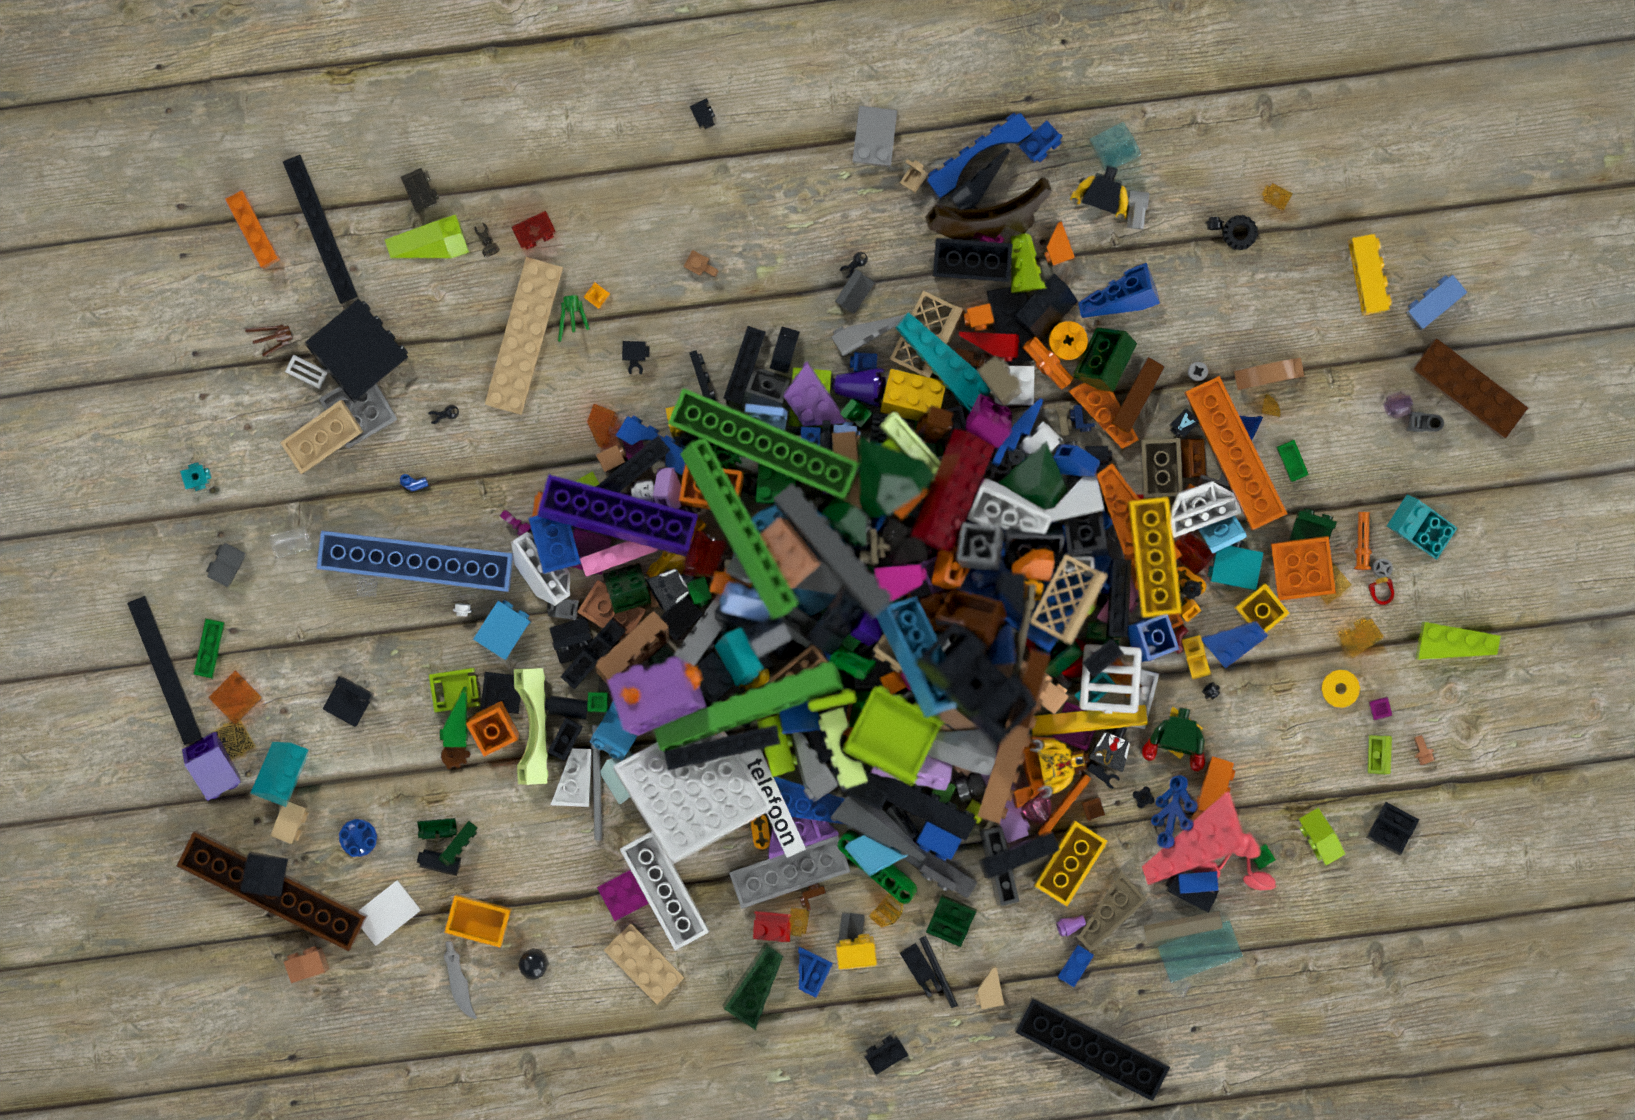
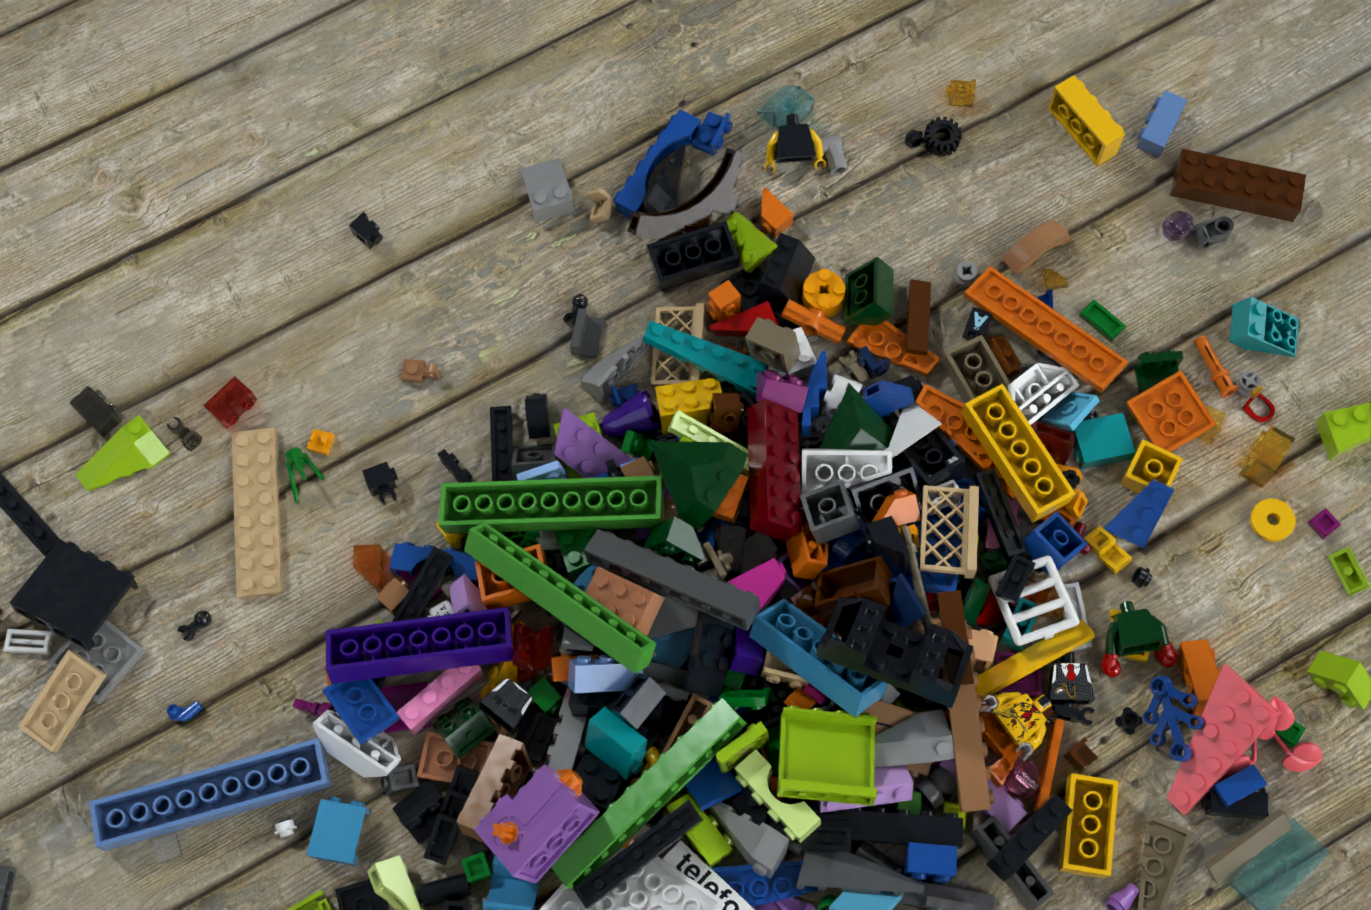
camera: 25 degrees left, 20 degrees down
blue wedge [1078,263,1160,318] -> none

